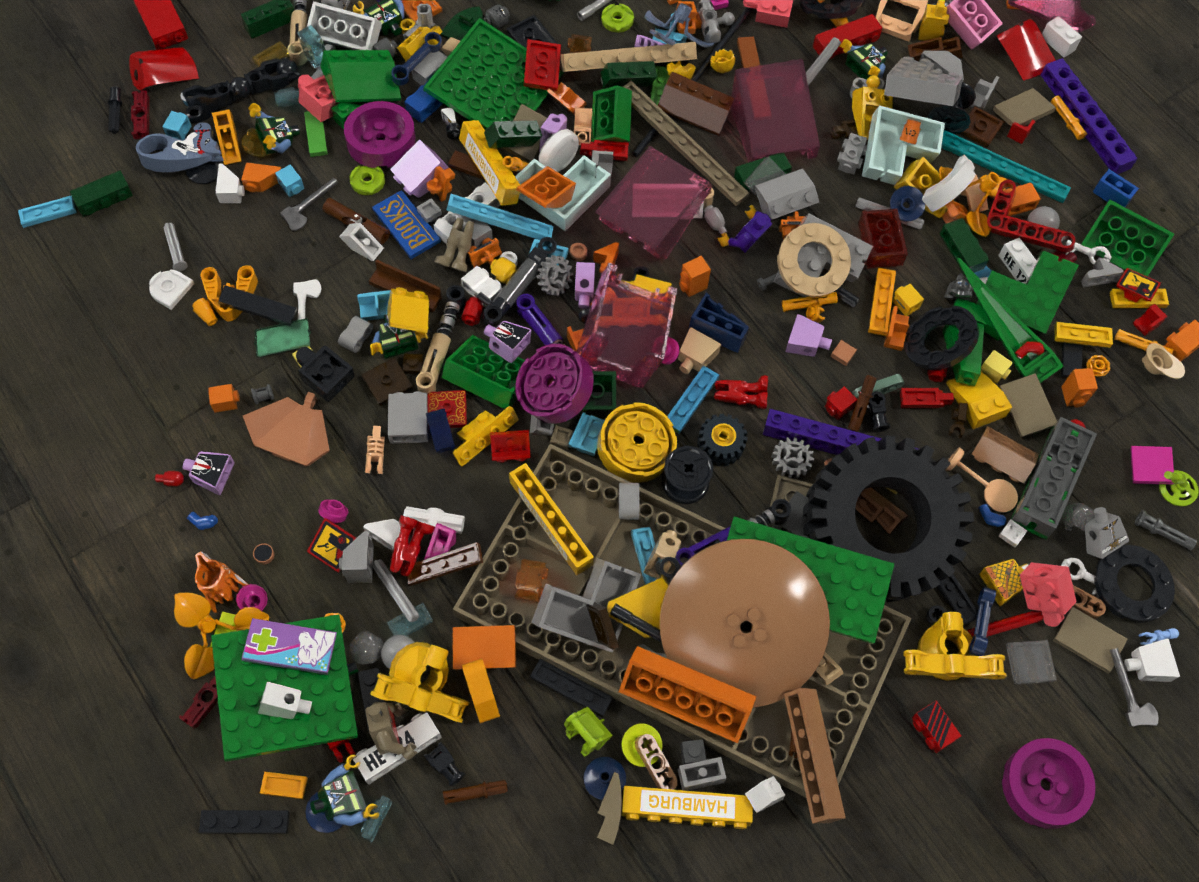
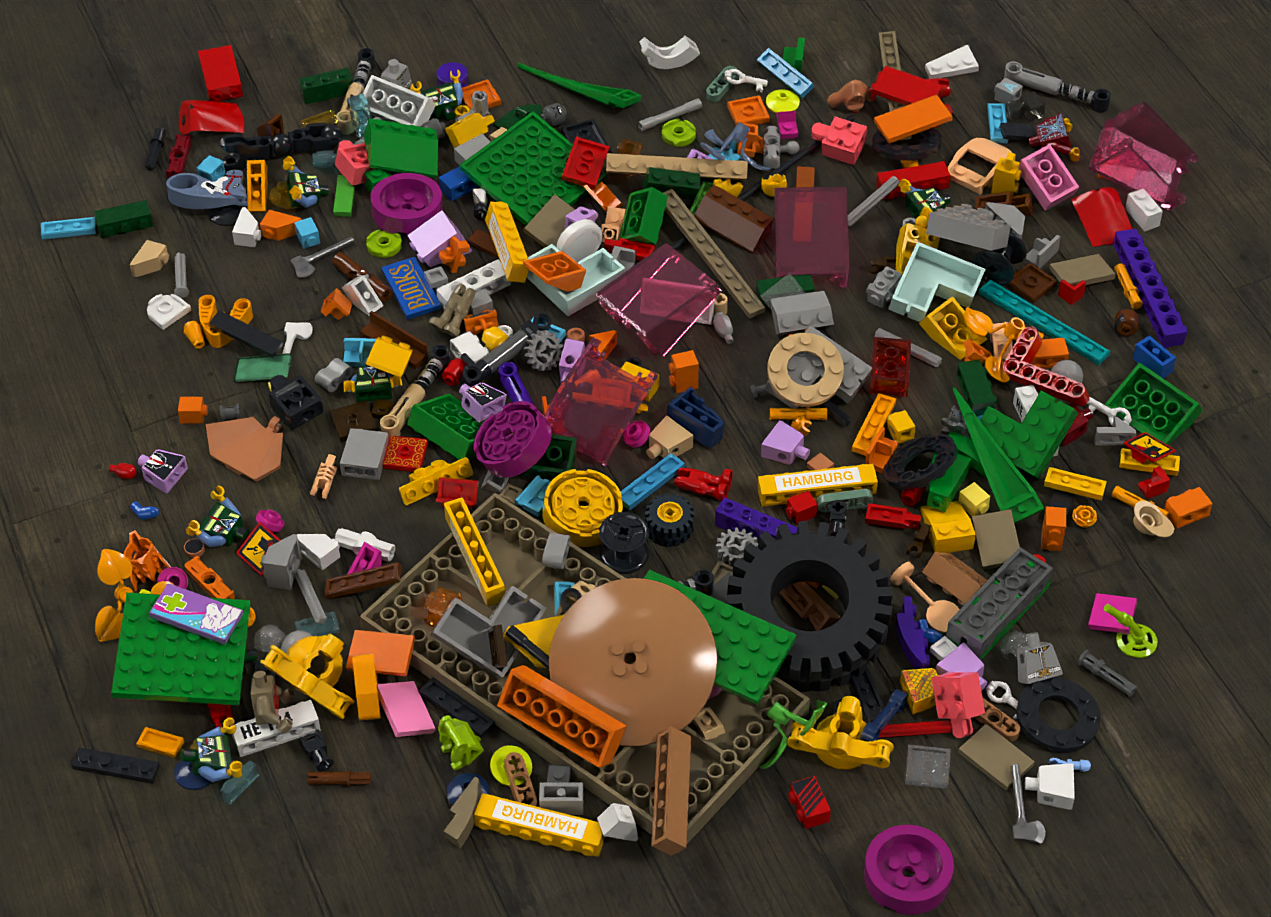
camera: 15 degrees right, 15 degrees down
dark red piece [179,676,218,729] -> none
white torso [258,682,312,719] -> none
red piece [390,515,435,576] -> none
dark blue piece [391,32,442,86] -> none
clear blue brick [426,408,456,454] -> none
medium azure plate [446,194,554,240] -> none
dark green brick [484,120,542,148] -> none
light orange pin [503,156,529,172] -> none
dark purple torso [717,205,772,253] -> none
reddish brown axle [848,375,877,431] -> none
dark blue dish [890,186,926,221] -> none
orange piece [900,119,921,144] -> none
white arch [922,154,976,212] -> none
red arm [1015,341,1044,359] -> none
none -> tan slope [130,240,169,277]
none -> orange piece [184,556,235,599]
none -> torso [186,486,249,547]
none -> reddish brown slope [257,113,285,138]
none -> orange panel [321,288,352,320]
none -> bright pink tile [377,681,436,737]
none -> yellow brick [757,464,878,507]
none -> bright green plant [758,700,827,769]
none -> dark purple slope [895,597,930,669]
none -> lavender torso [936,642,987,691]
none -> reddish brown head [1114,309,1139,336]

